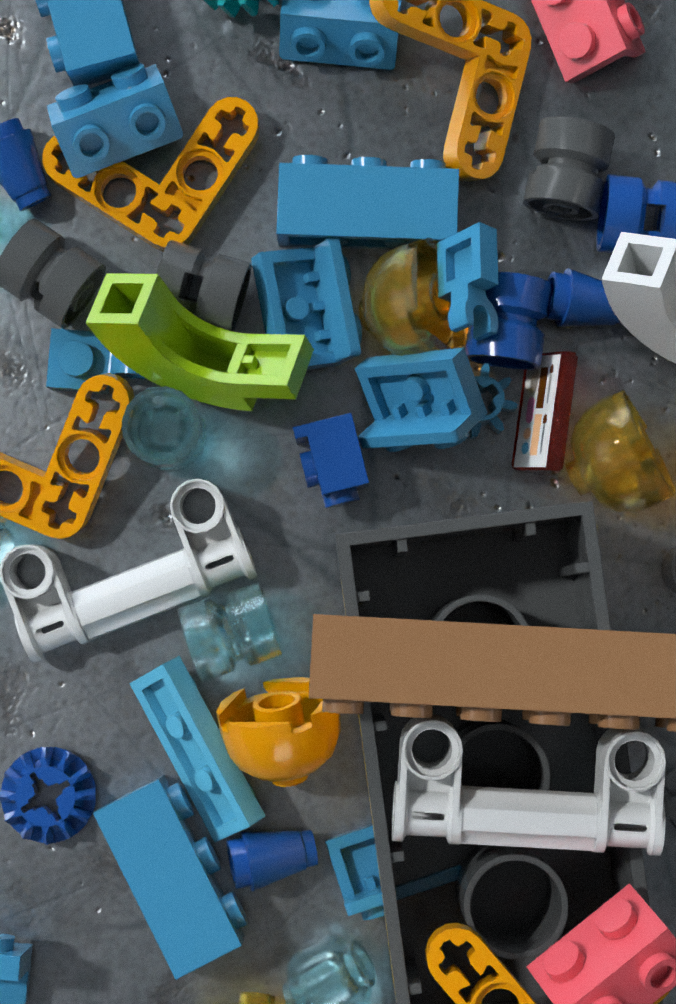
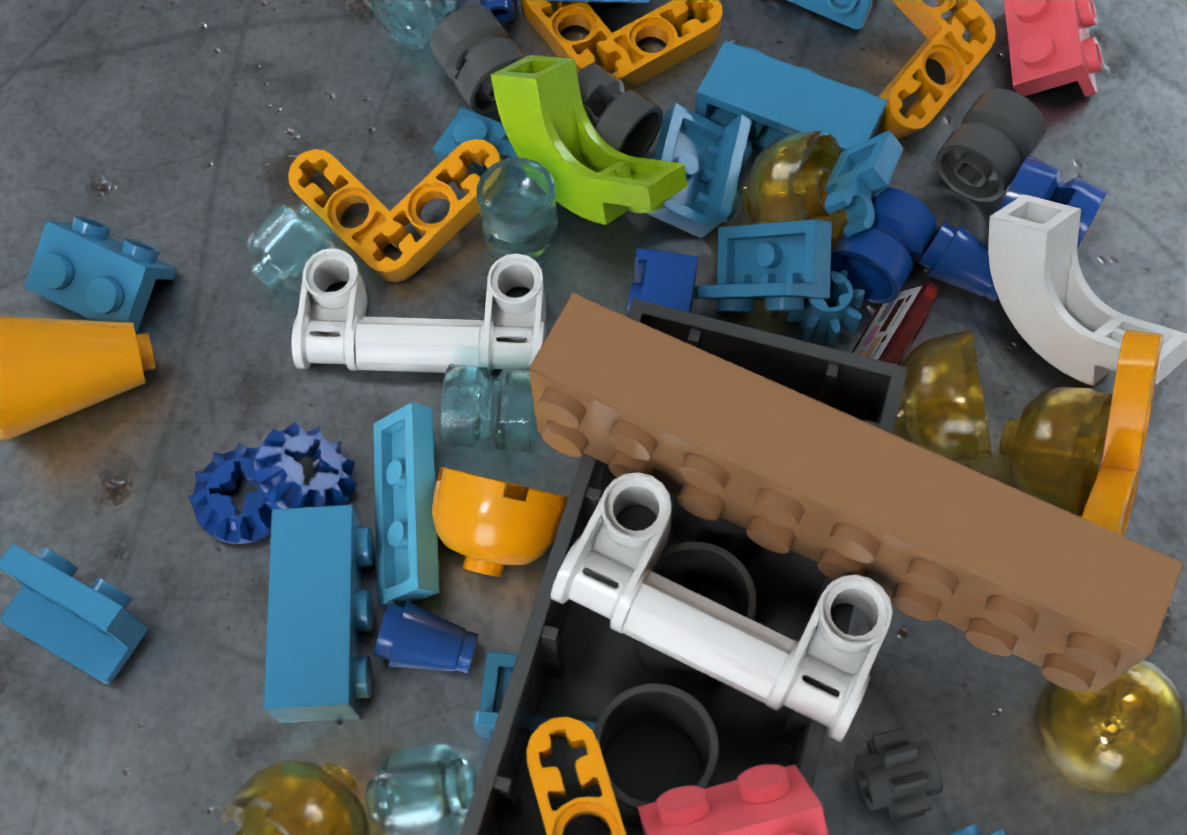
camera: 25 degrees right, 20 degrees down
none -> blue gear [254,422,357,509]

